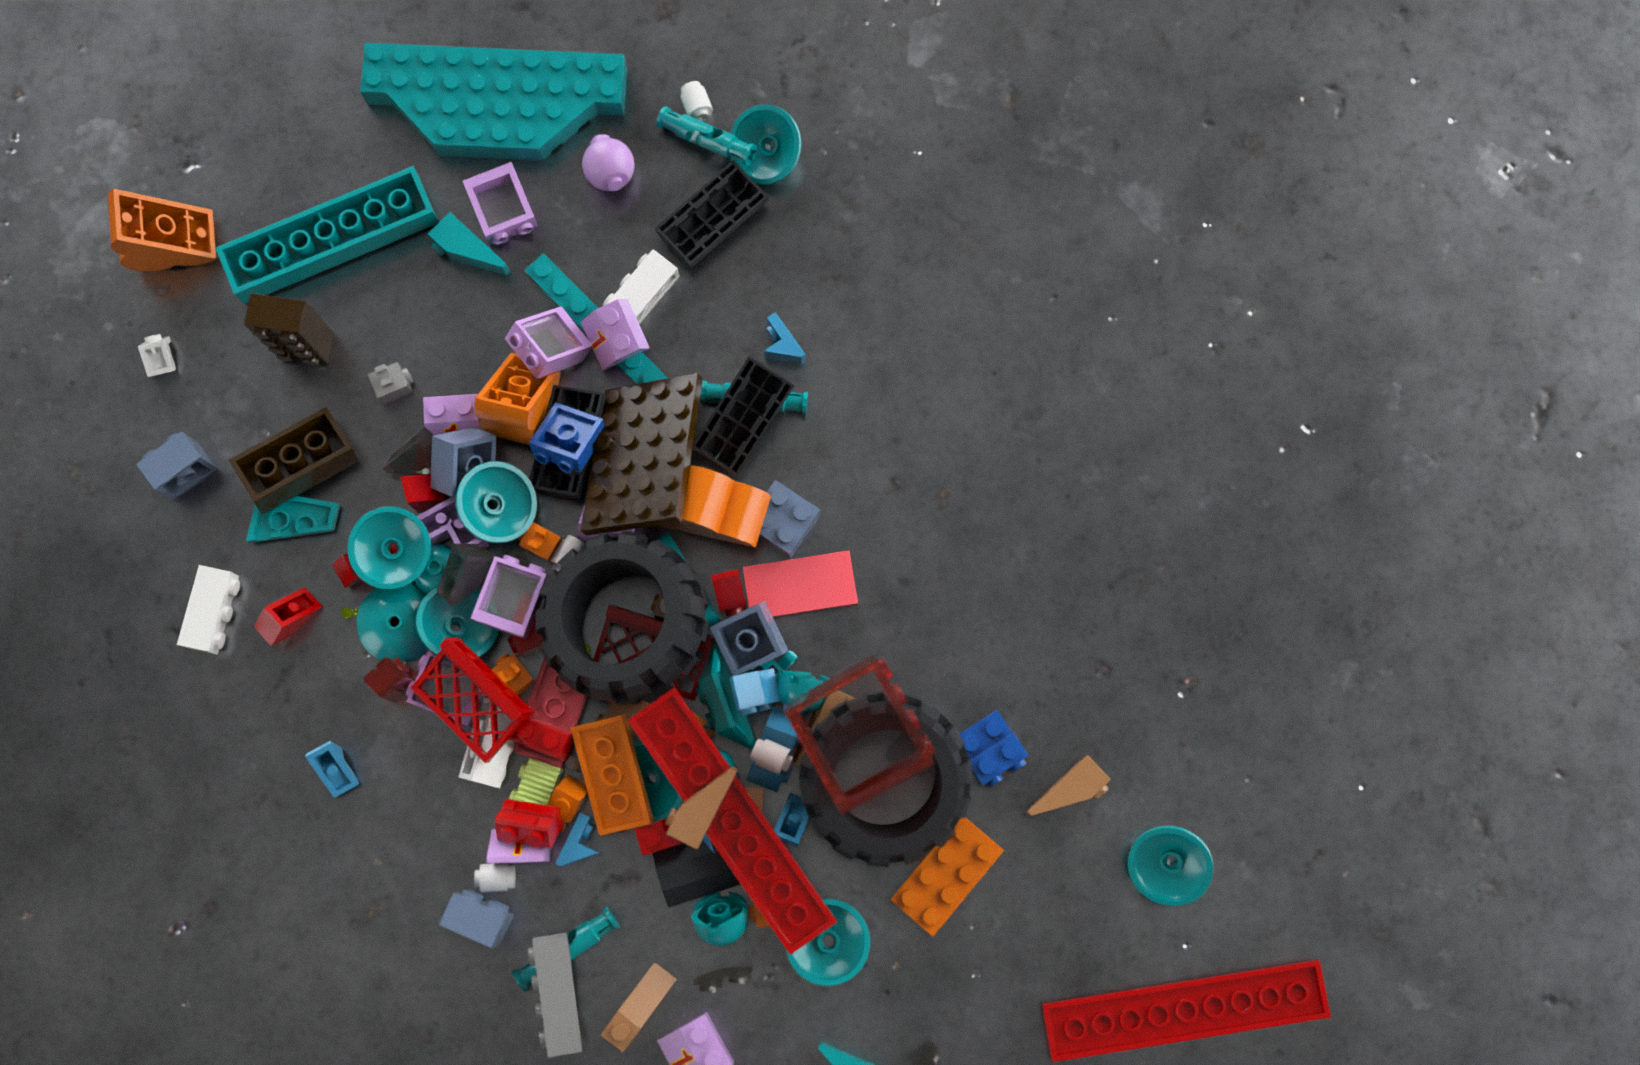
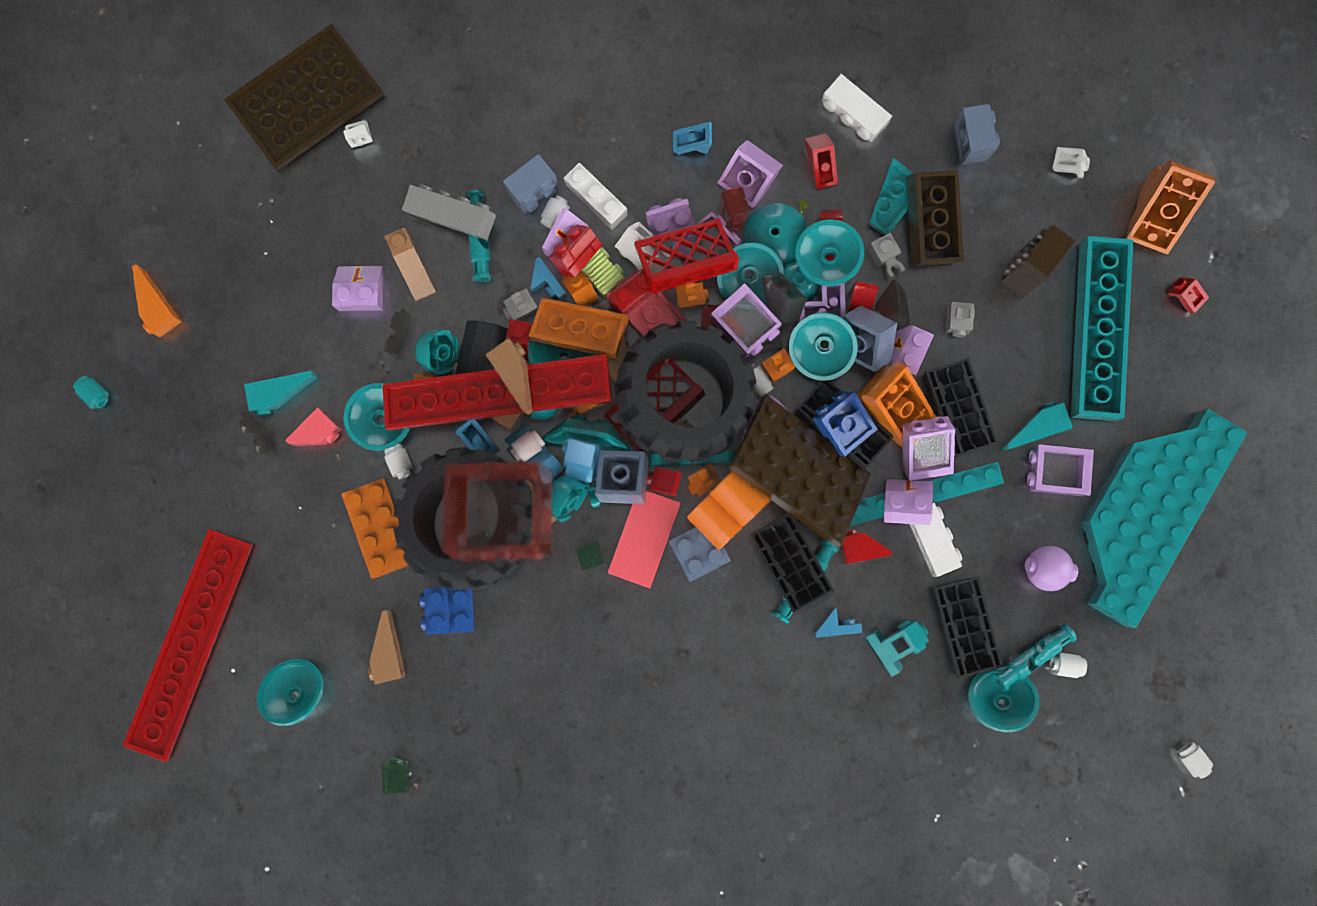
camera: 120 degrees right, 5 degrees up
none -> coral slope [285,408,342,446]
none -> clear green brick [382,758,410,794]
none -> white brick [384,444,414,479]
none -> light grey brick [502,288,538,321]
none -> white brick [564,162,628,231]
none -> clear green brick [576,542,605,571]
none -> lavender bracket [645,198,695,236]
none -> orange brick [686,463,722,498]
none -> lavender slope [718,140,783,208]
none -> red slope [840,529,892,564]
none -> light grey brick [867,233,905,279]
none -> teal tile [867,619,929,677]
none -> black piece [924,358,998,458]
none -> red bracket [1167,277,1209,314]

